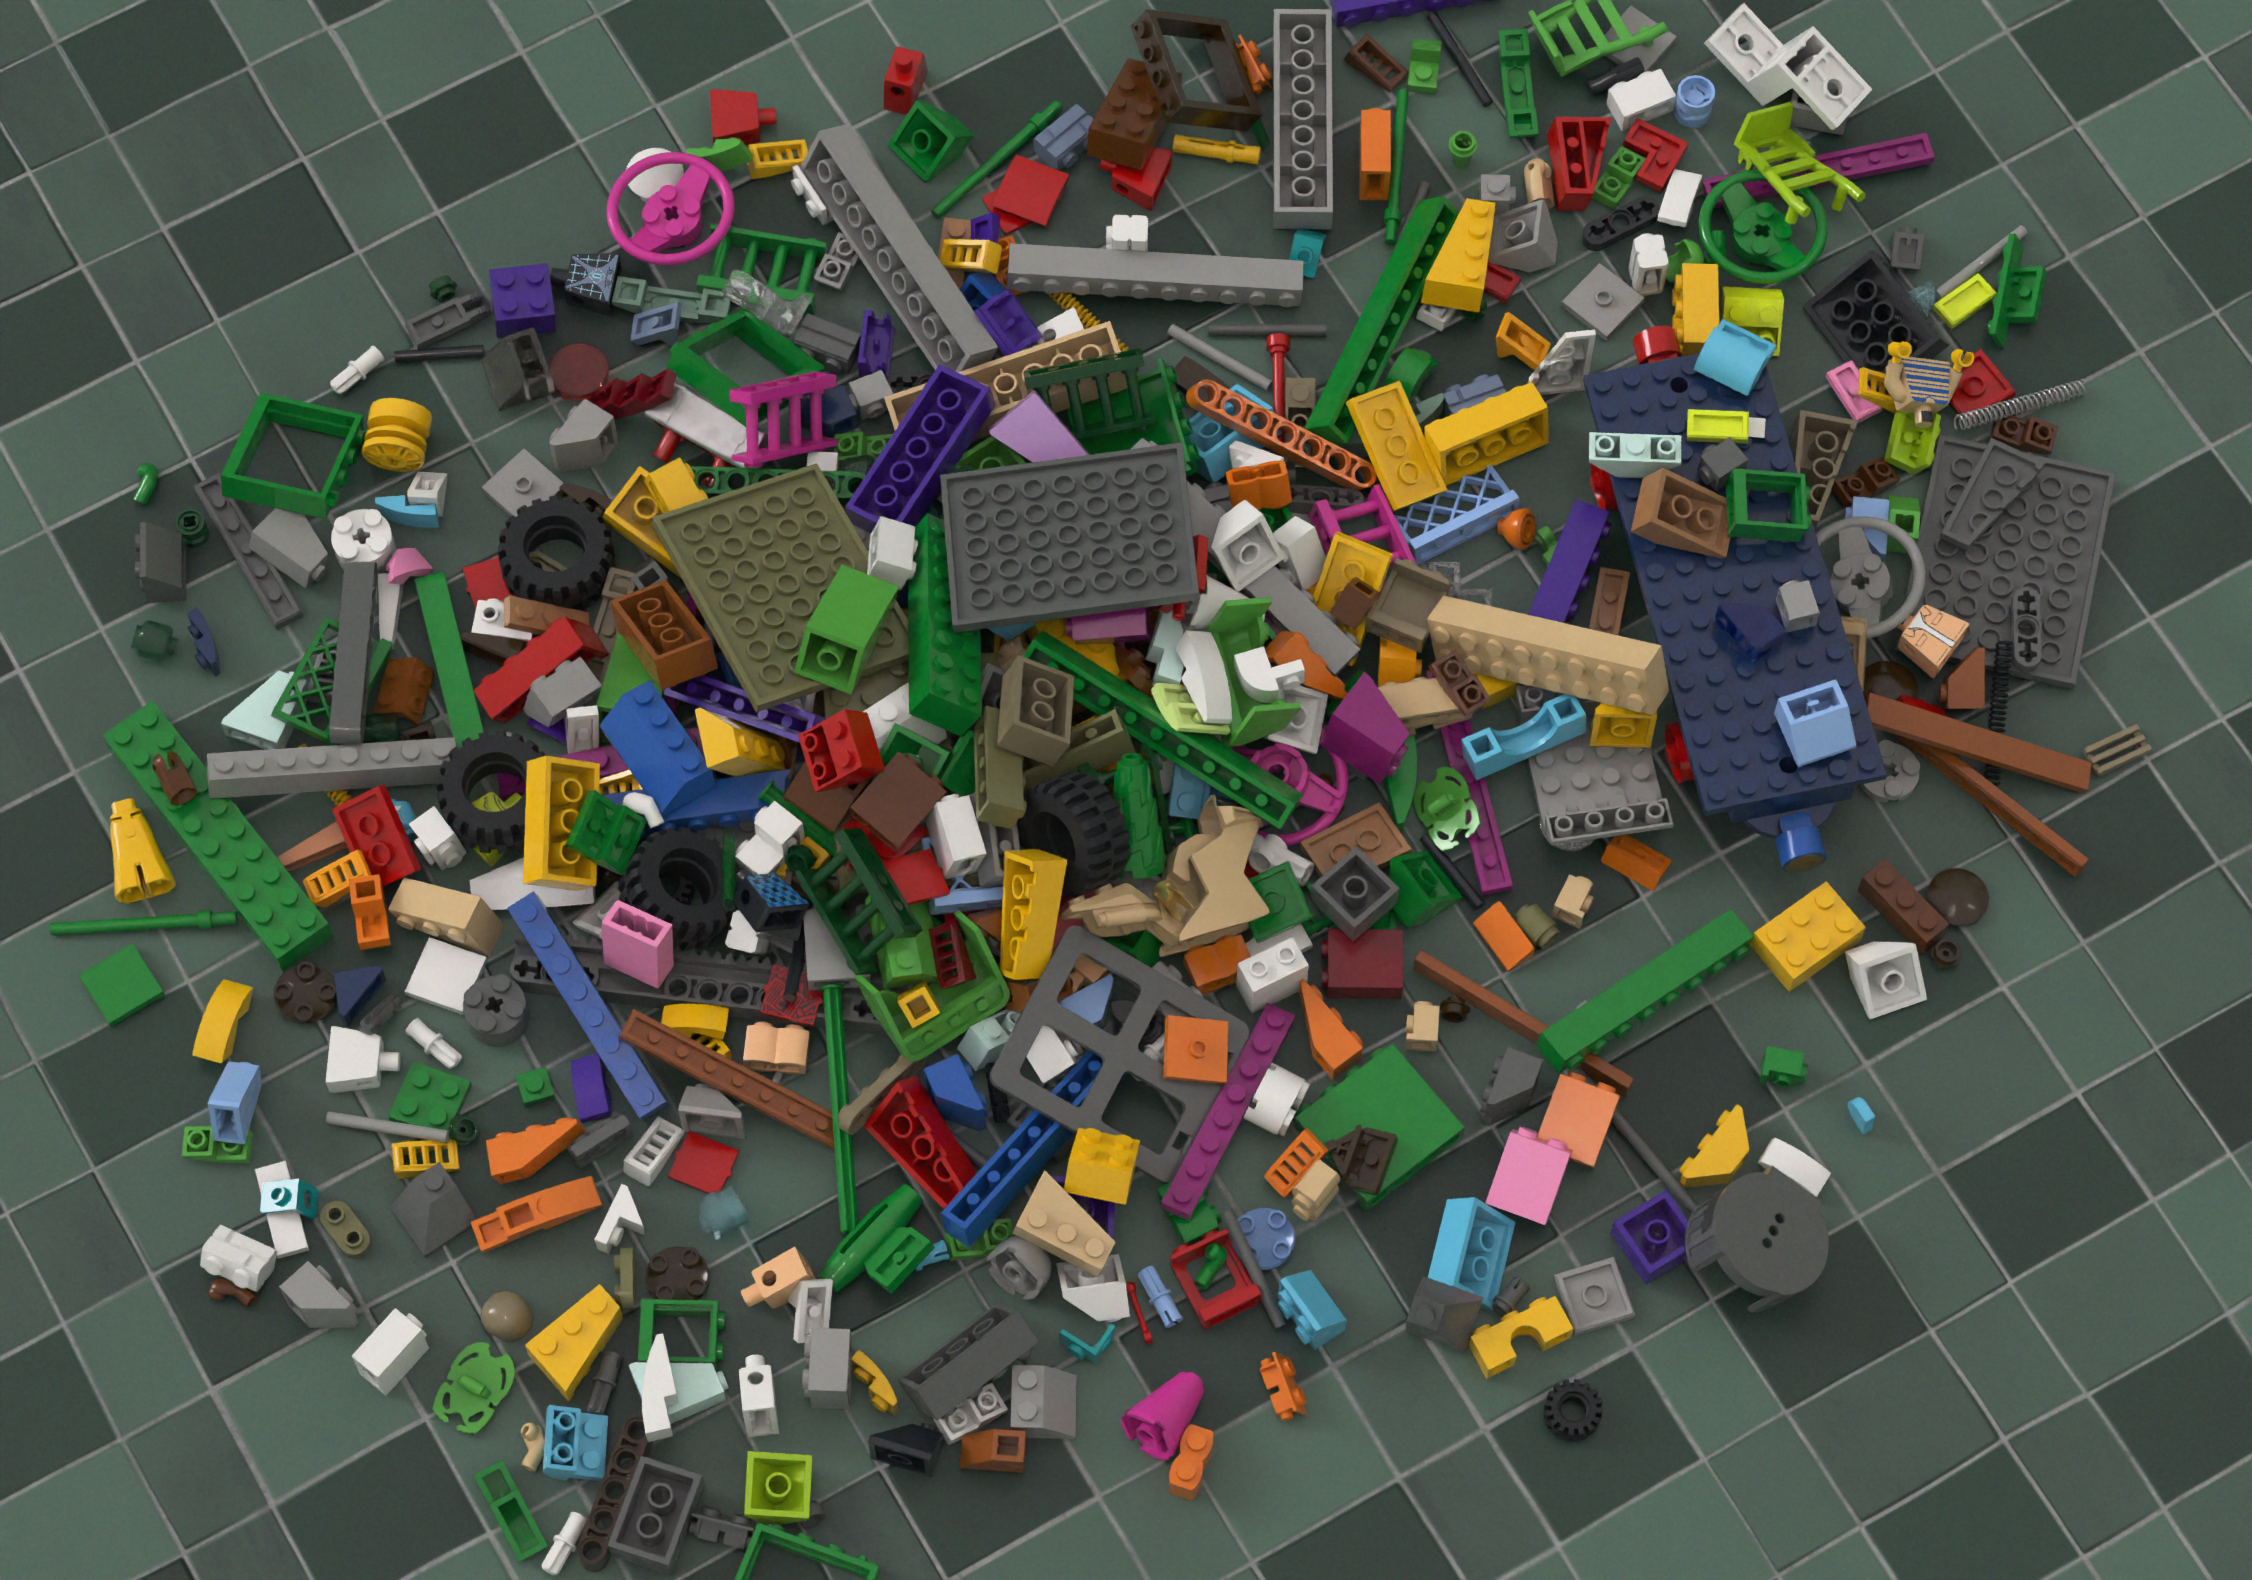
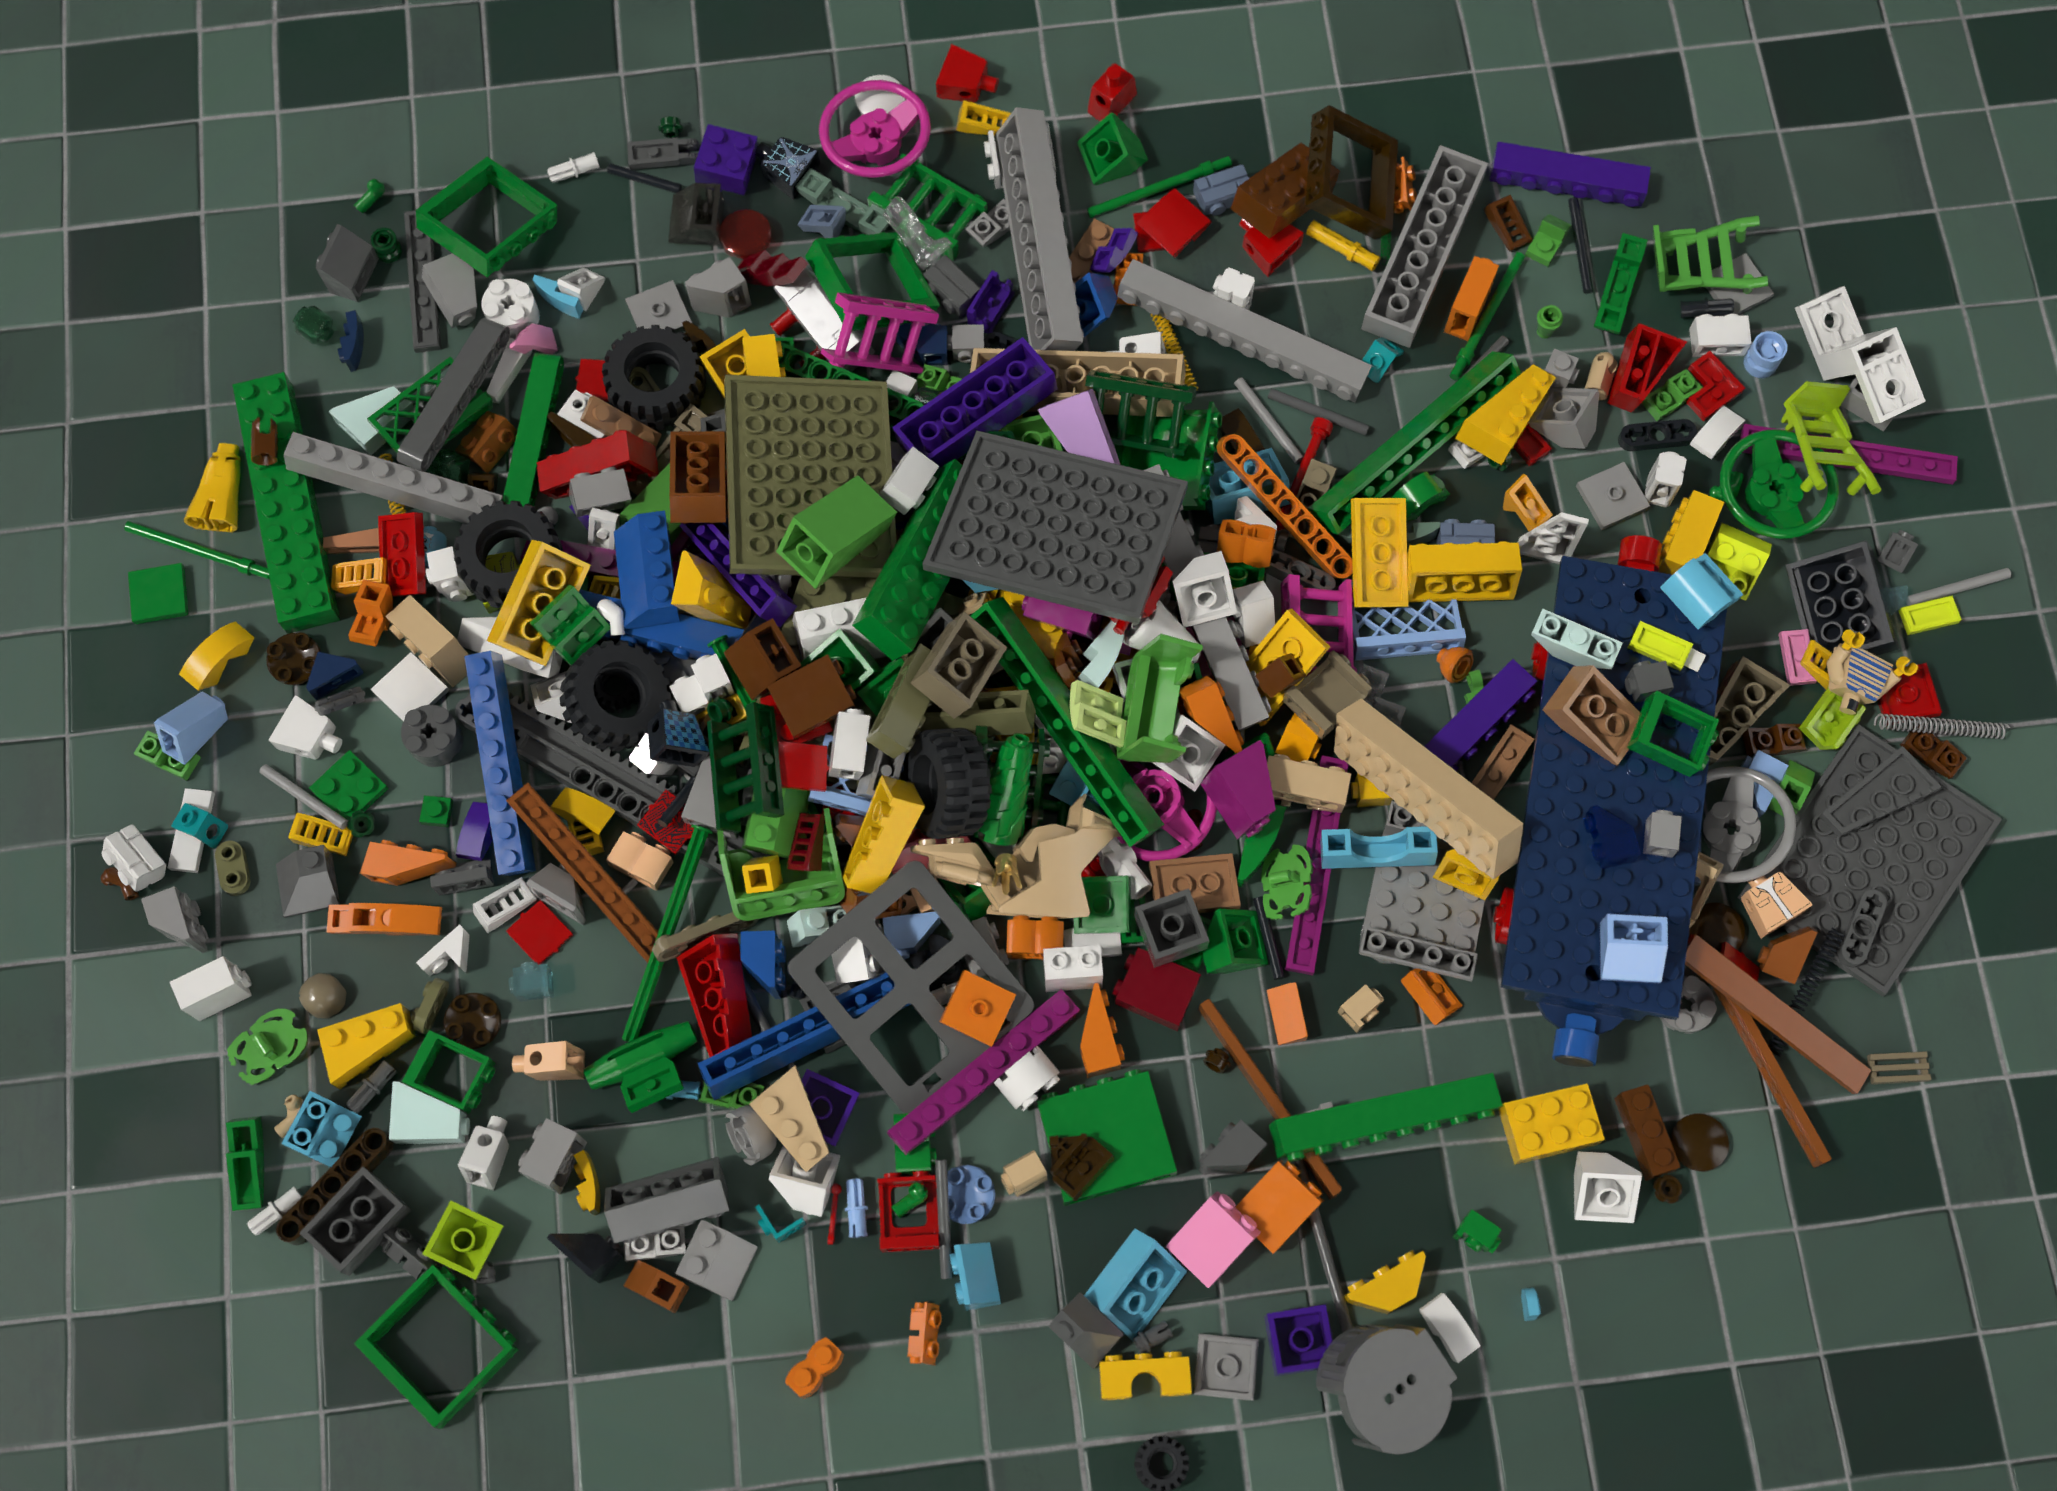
camera: 25 degrees right, 5 degrees up
yellow wheel [362,398,432,472] -> none
white axle [405,1018,462,1069] -> none
bright pink brick [602,900,674,989] -> none
white slope [642,1333,679,1442] -> none
bright green slope [686,138,753,172] -> none
green piece [723,829,735,910] -> none
white slope [788,1279,833,1343] -> none
red slope [798,709,885,793] -> none
yellow slope [940,239,1002,274] -> none
dark purple hinge [974,289,1043,356] -> none
yellow brick [1064,1128,1140,1205] -> none
dark pink cone [1121,1372,1204,1461] -> none
white slope [1175,630,1232,724] -> none
white brick [1234,646,1305,703] -> none
orange slope [1264,1128,1329,1198] -> none
tan brick [1405,1001,1440,1052] -> none
reddish brown slope [1428,649,1491,716] -> none
olive brick [1515,904,1560,949] -> none
bright green hair [1666,239,1704,284] -> none
green bracket [1988,234,2047,348] -> none

